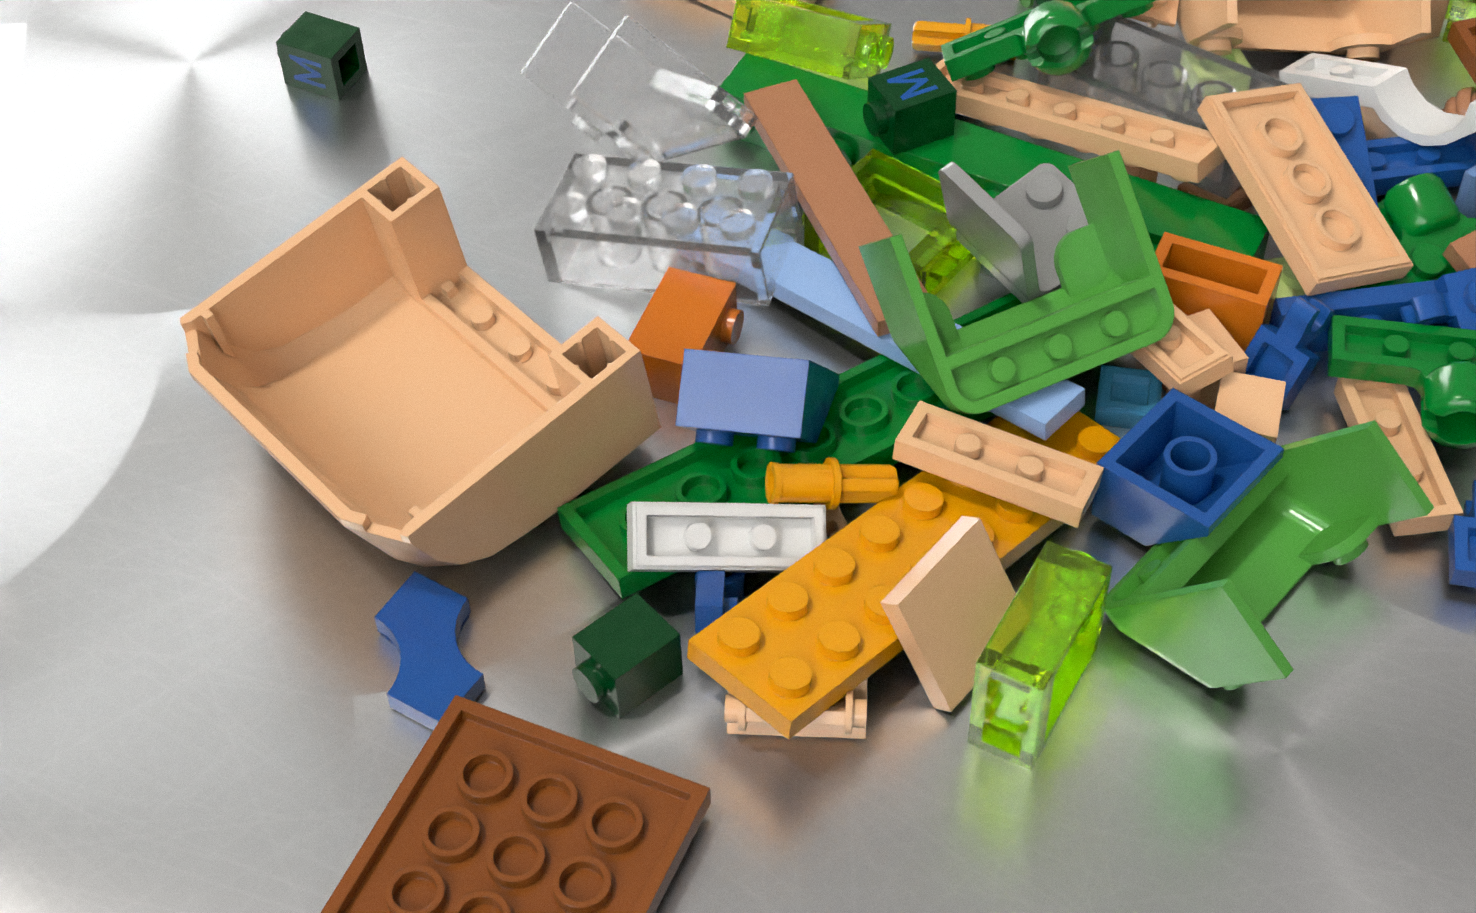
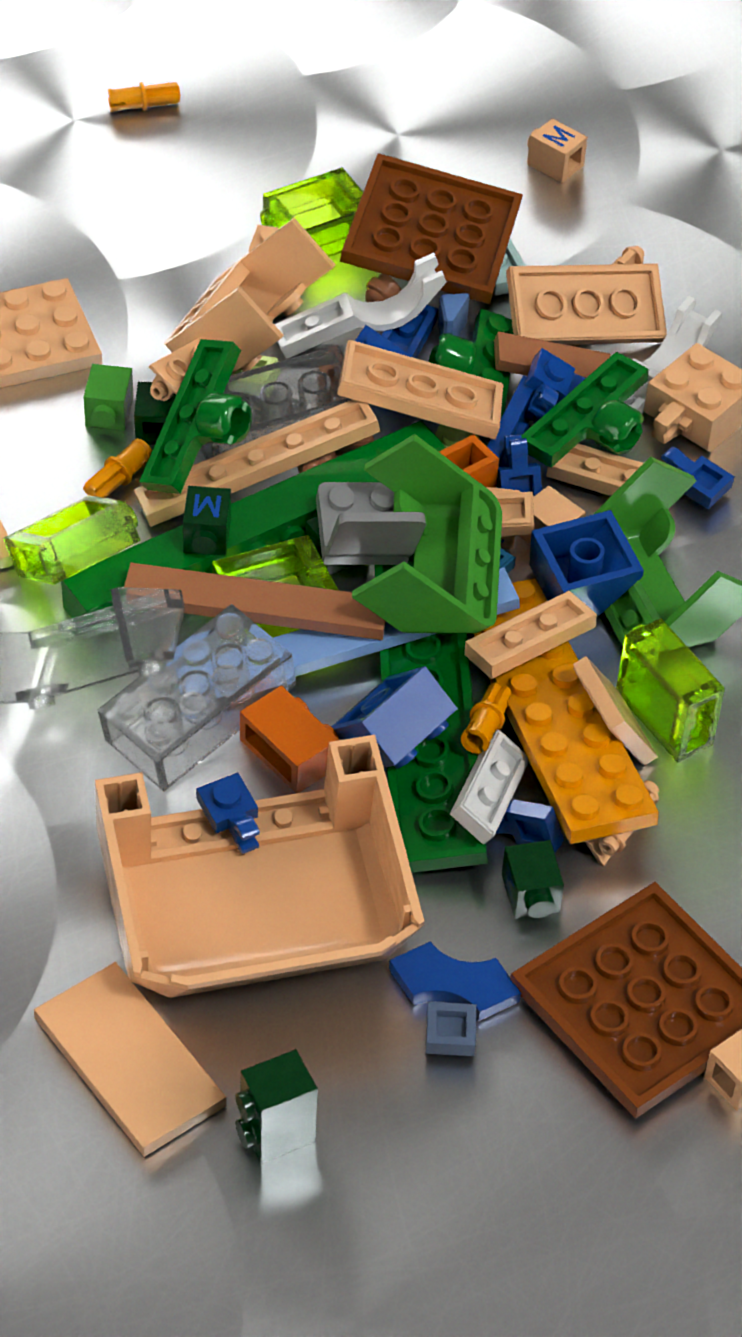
camera: 65 degrees left, 0 degrees up
none -> light nougat tile [34,962,227,1157]
none -> blue plate [196,772,260,854]
none -> dark green brick [235,1049,318,1164]
none -> sand blue plate [425,1002,476,1056]

